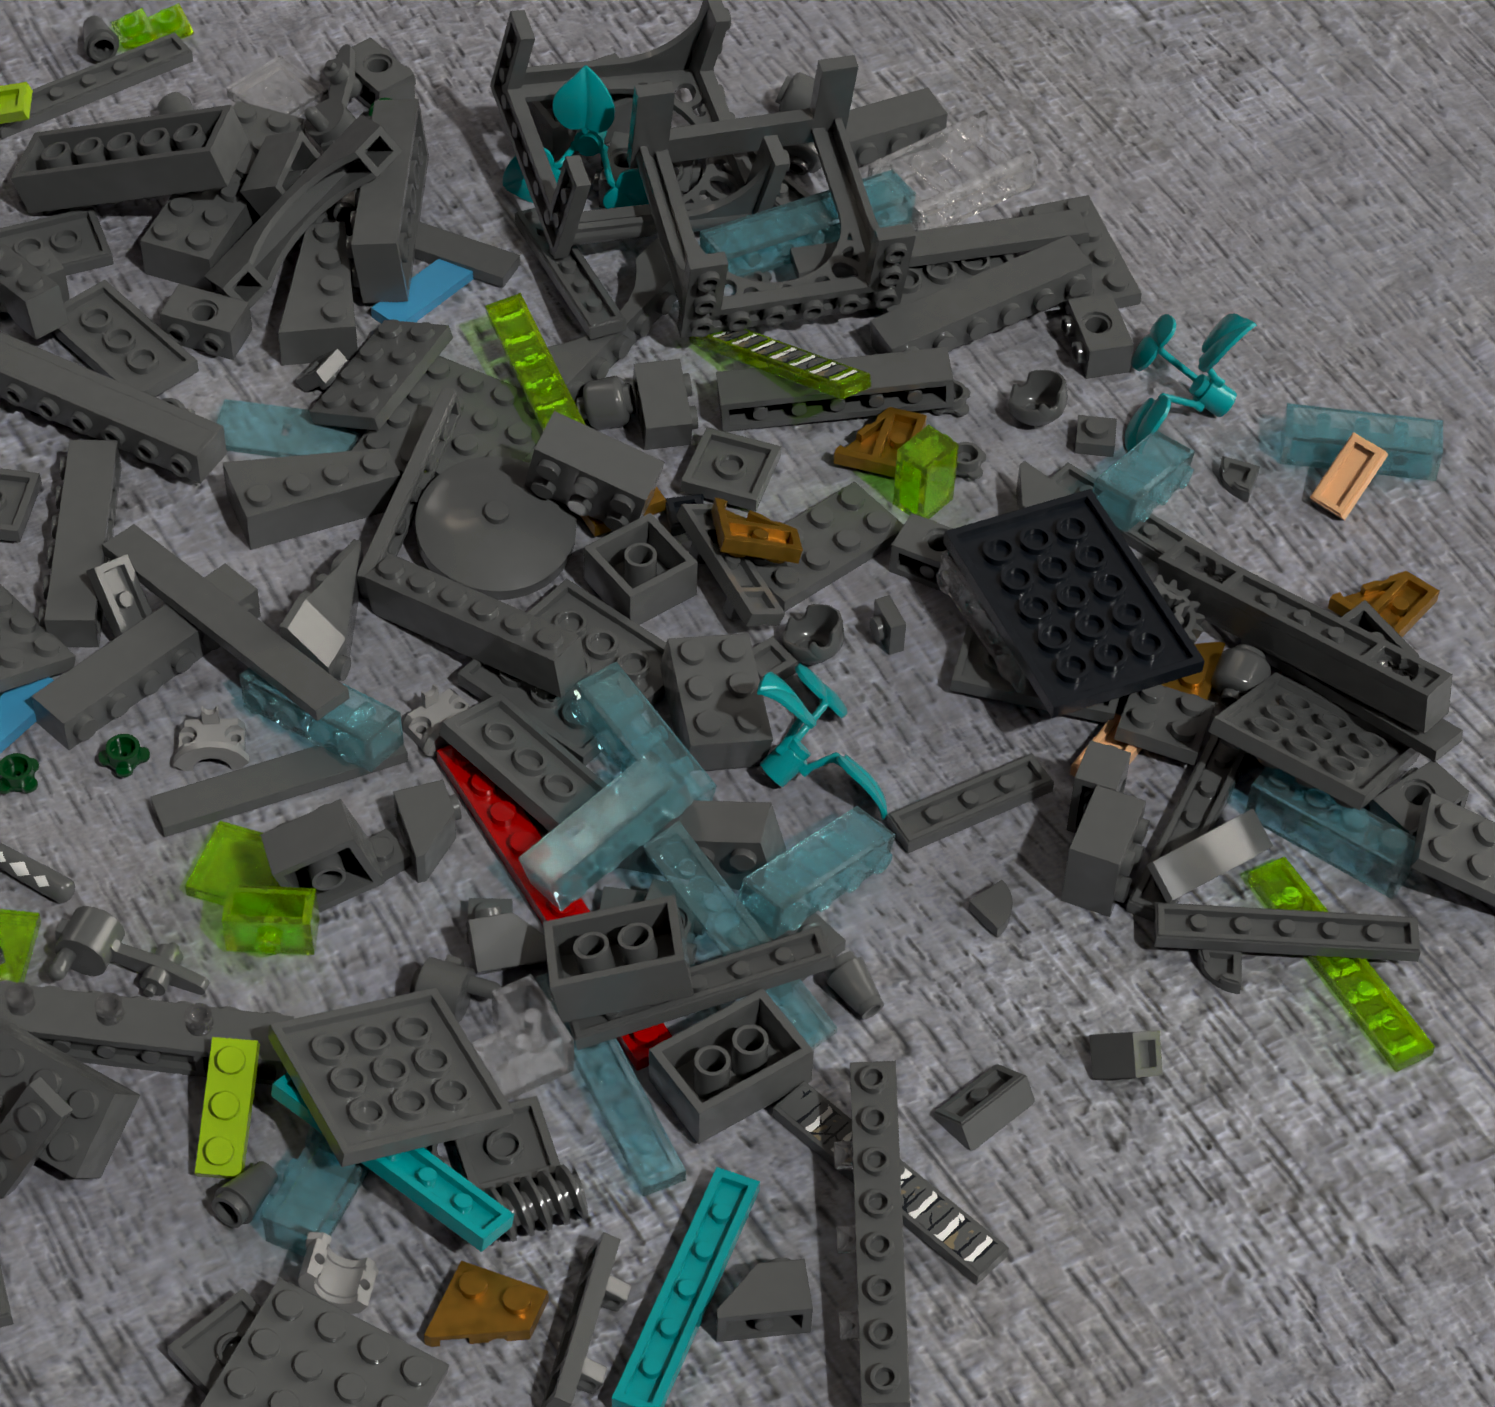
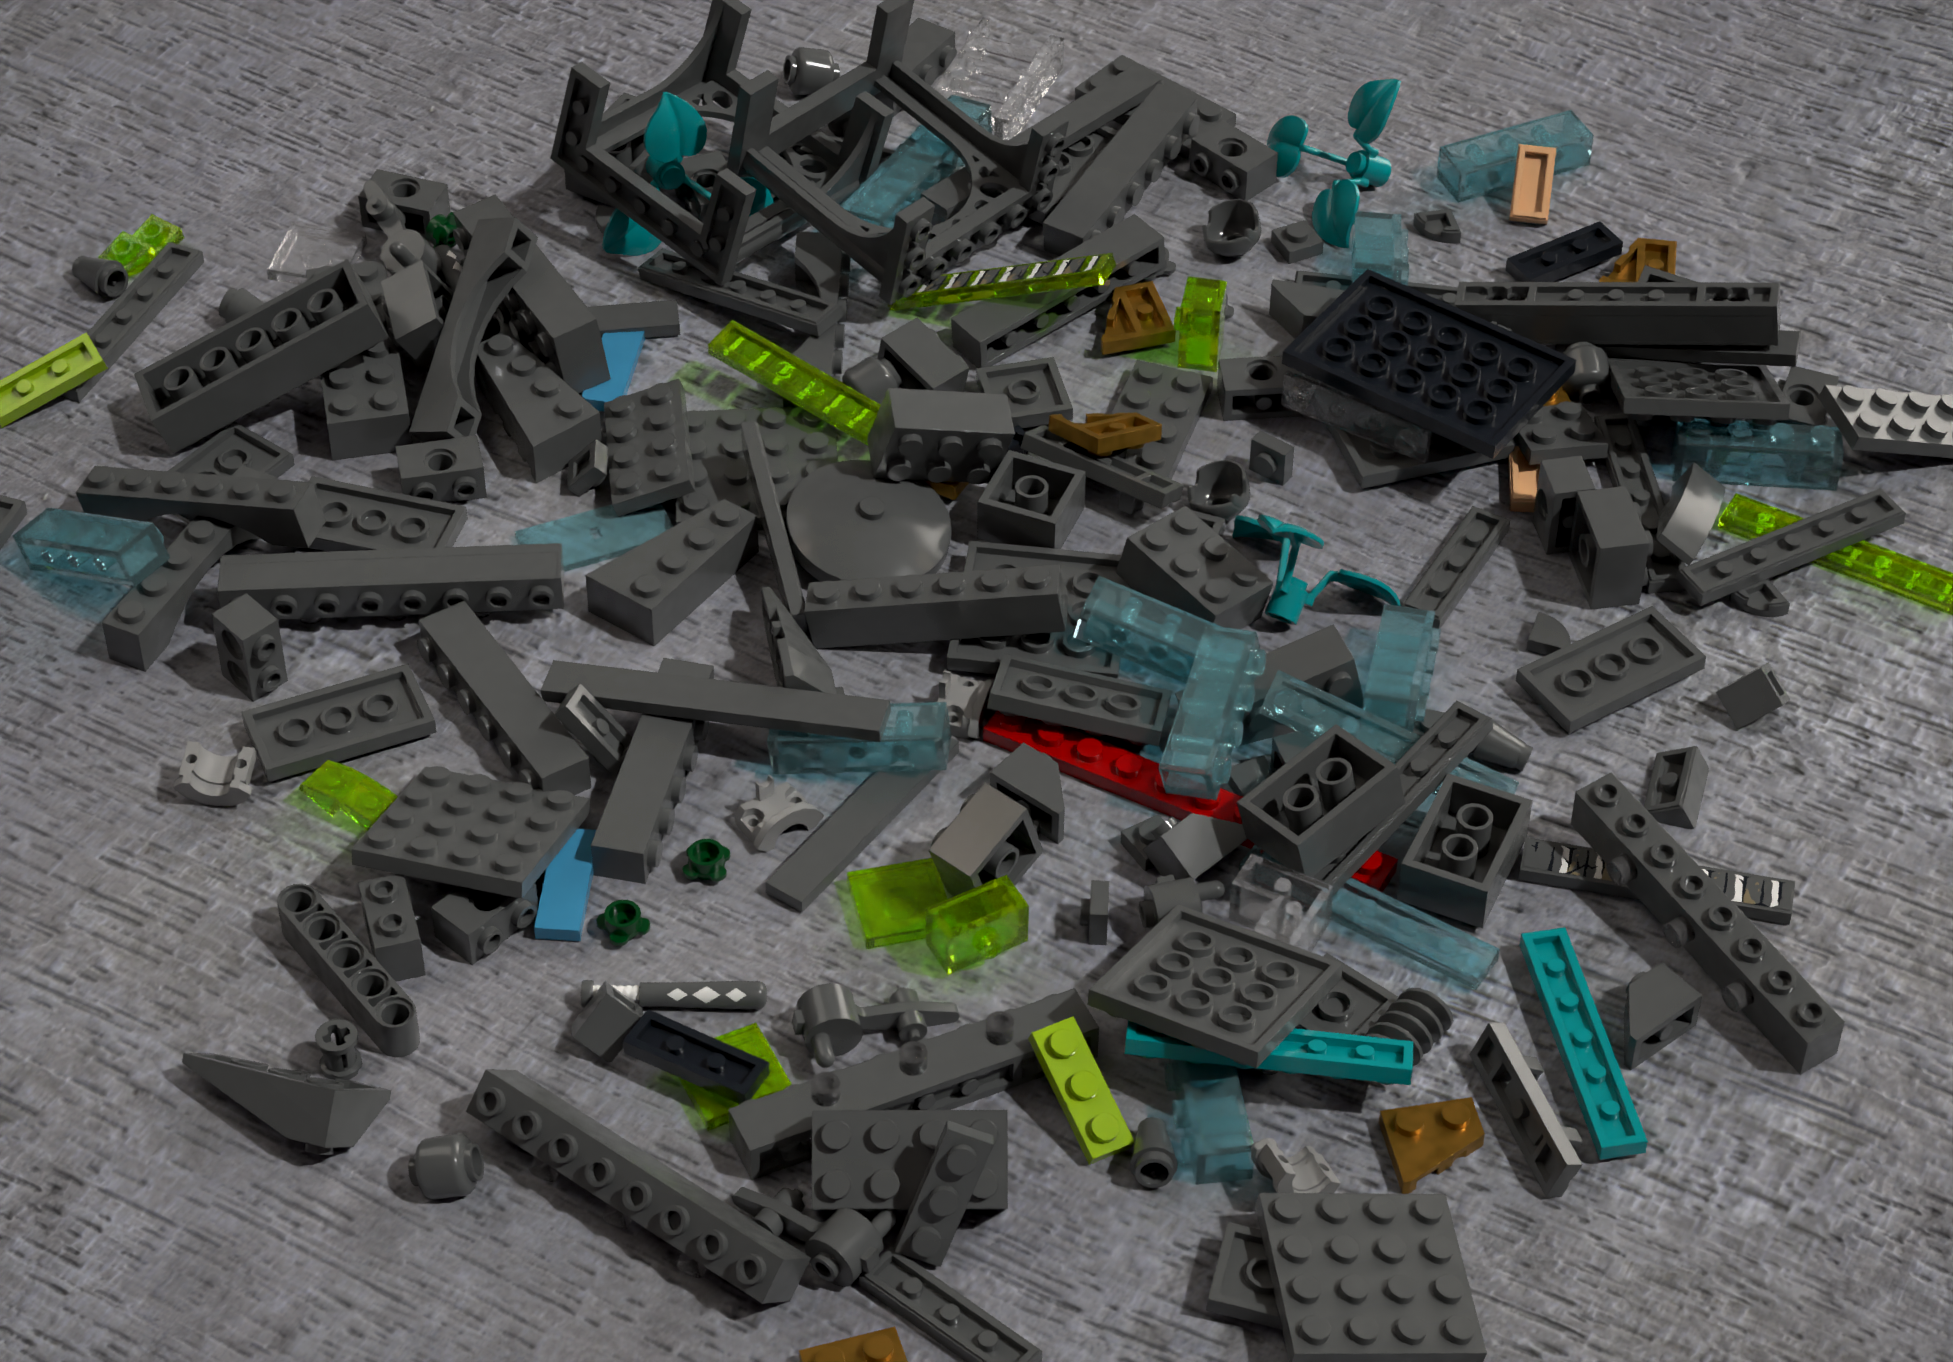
camera: 30 degrees left, 5 degrees down
none -> dark grey plate [1080,880,1109,945]
none -> black plate [1505,221,1623,282]
none -> dark grey plate [1516,606,1706,733]

